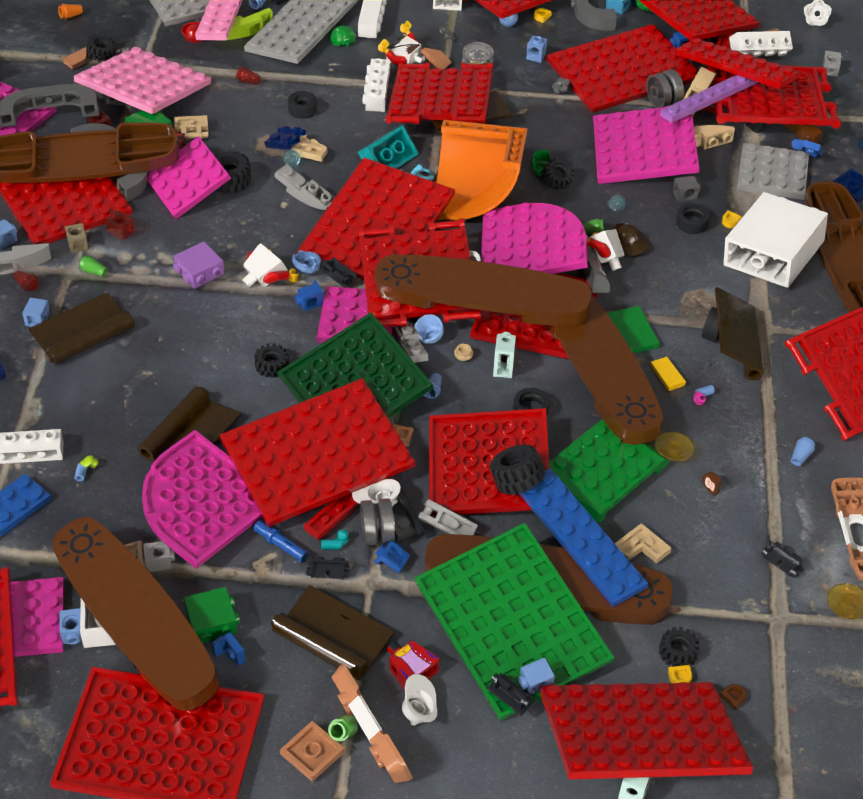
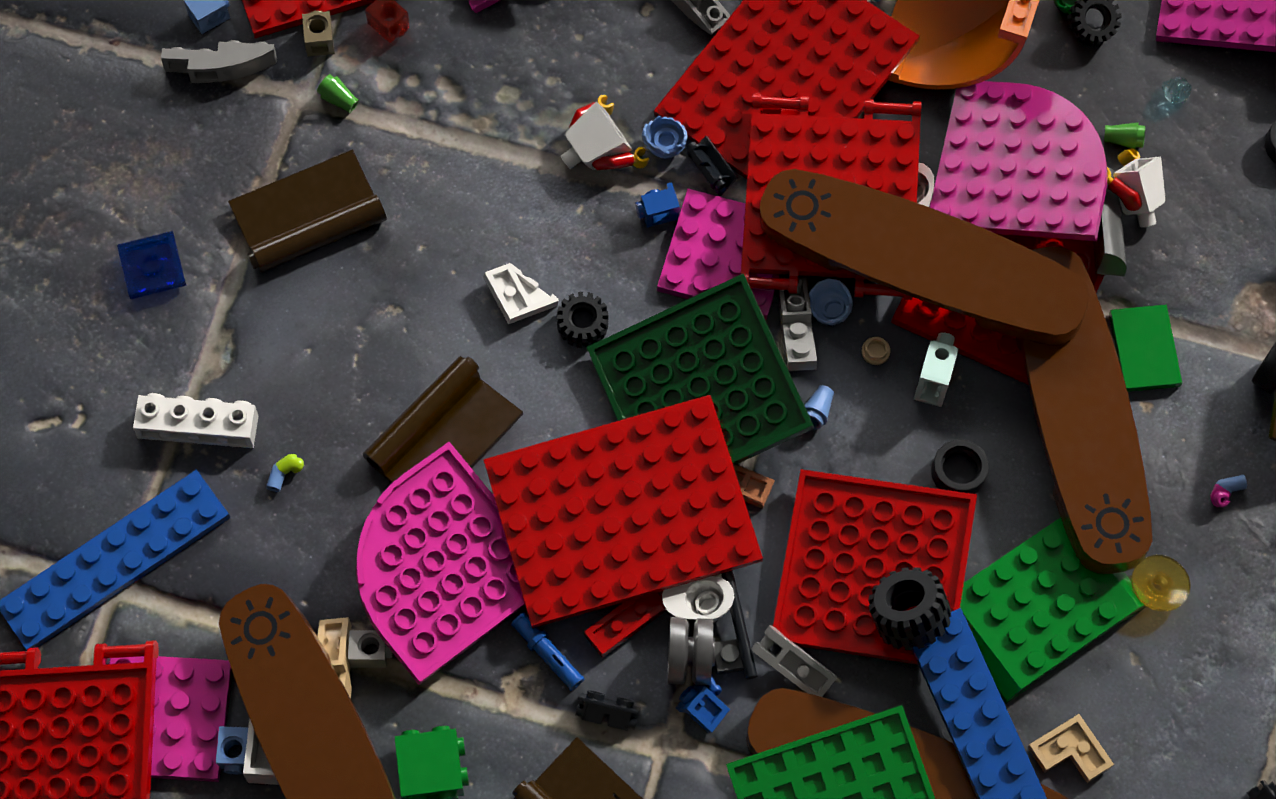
camera: 10 degrees right, 20 degrees up
clear red cone [14,270,39,291] -> none
medium blue brick [23,298,50,327] -> none
medium lavender brick [173,242,225,289] -> none
teal arm [321,529,349,550] -> none
dark brown hat [610,223,651,257] -> none
yellow tile [650,357,686,391] -> none
reddish brown tile [702,471,722,496] -> none
none -> white wing [484,263,559,324]

